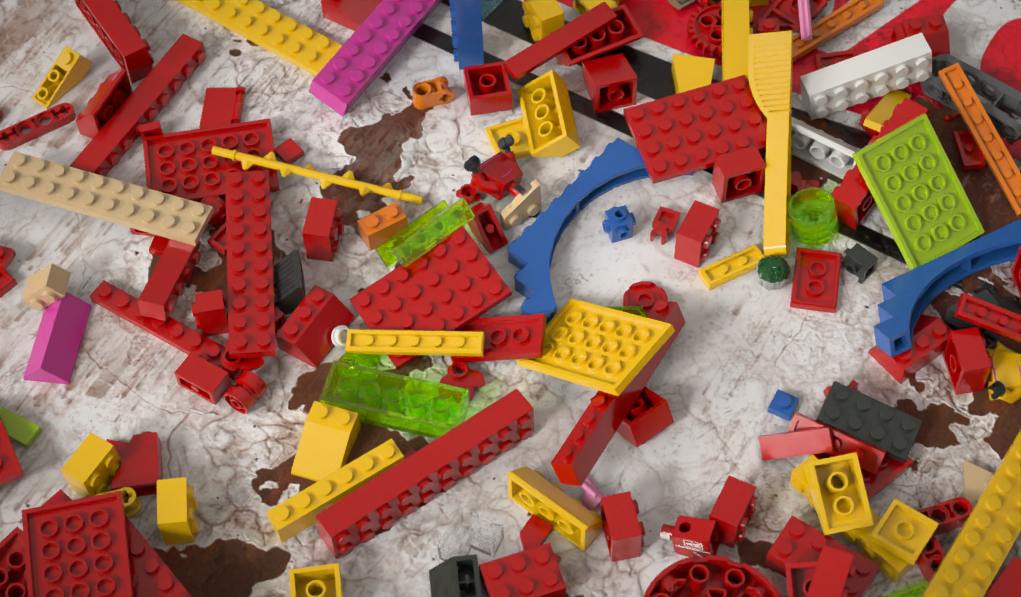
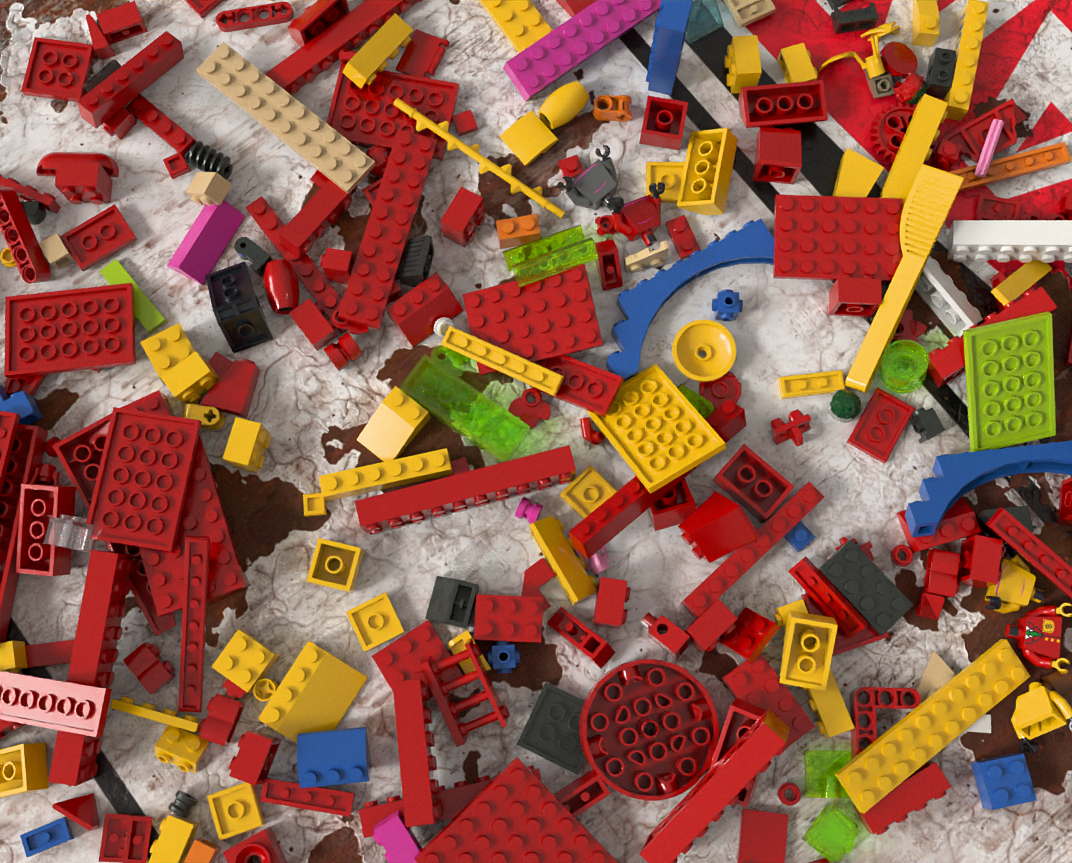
camera: 20 degrees right, 20 degrees up
red tile [503,1,617,81] -> none
red plate [650,206,681,245] -> none
red brick [674,200,721,268] -> none
tile [758,426,835,460] -> none
yellow plate [869,499,939,565] -> none
none -> yellow brick [140,323,195,386]
none -> pearl dark grey piece [186,141,233,180]
none -> black bracket [205,261,273,354]
none -> pearl dark grey leg [234,237,273,277]
none -> red piece [264,259,300,315]
none -> yellow tile [303,493,327,517]
none -> yellow brick [342,13,413,89]
none -> yellow slope [499,111,559,167]
none -> dark pink wheel [515,497,543,524]
none -> yellow piece [538,81,589,129]
none -> red slope [547,607,616,669]
none -> dark grey torso [557,145,618,211]
none -> red plate [558,154,584,182]
none -> yellow tile [559,465,617,519]
none -> red arm [580,417,605,445]
none -> red plate [665,215,700,260]
none -> yellow dish [672,319,736,382]
none -> red slope [678,492,760,563]
none -> red brick [681,482,824,619]
none -> red brick [713,444,795,523]
none -> red plate [720,607,779,664]
none -> red hips [771,409,811,447]
none -> red plate [891,545,913,567]
none -> red slope [915,592,945,620]
none -> red brick [923,549,963,598]

